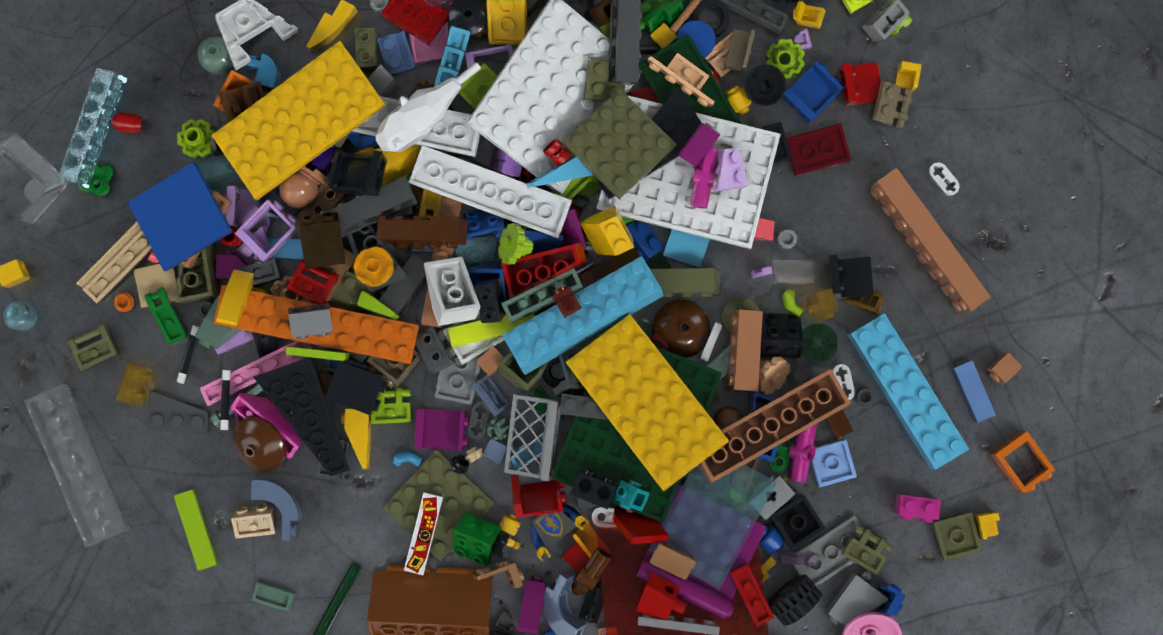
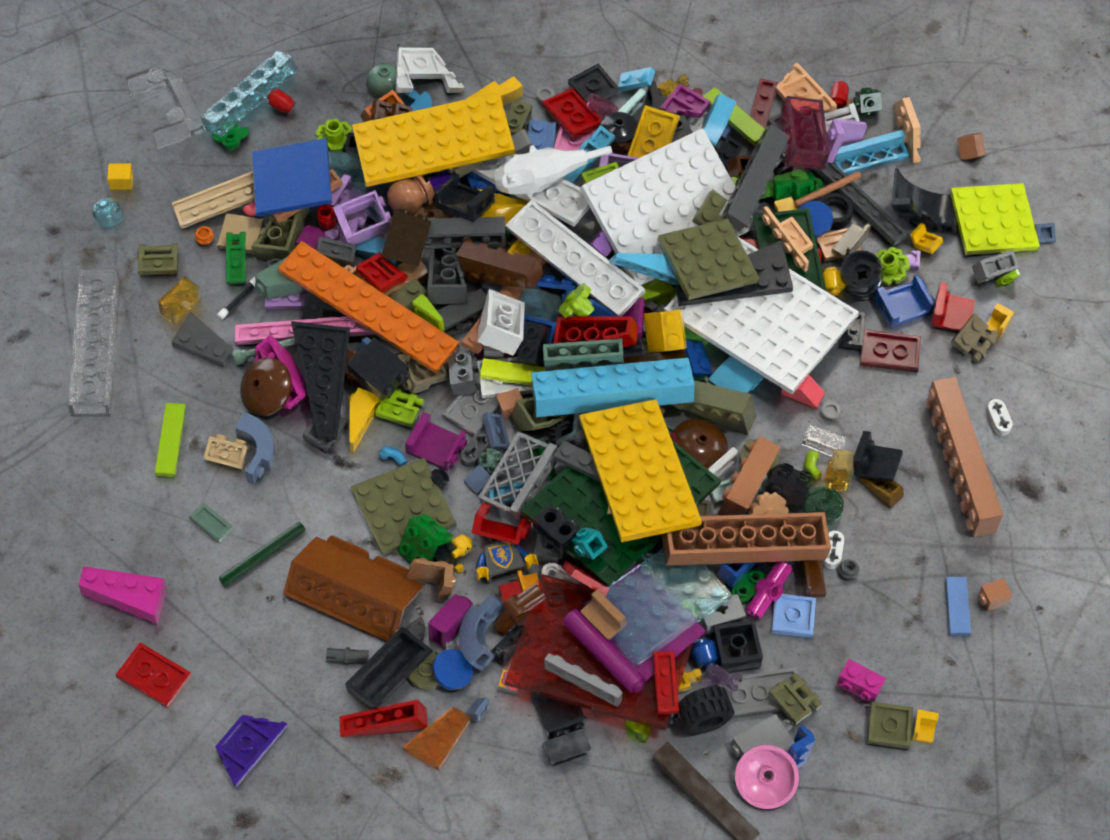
camera: 20 degrees right, 25 degrees down
yellow slope [216,270,254,326] -> none
black bar [220,370,231,430] -> none
lime tile [286,346,350,361] -> none
brick [288,303,333,339] -> none
light orange tile [354,247,394,287] -> none
tile [404,492,443,575] -> none
tan plate [464,446,483,463] -> none
red wheel [543,138,571,167] -> none
clear red bracket [552,286,582,318] -> none
red torso [636,572,687,620] -> none
magenta panel [679,123,721,166] -> none
dark pink piece [690,147,718,209] -> none
lavender wing [713,148,749,191] -> none
lavender tile [750,266,773,279] -> none
medium azure brick [847,313,969,470] -> none
orange window [990,431,1055,494] -> none

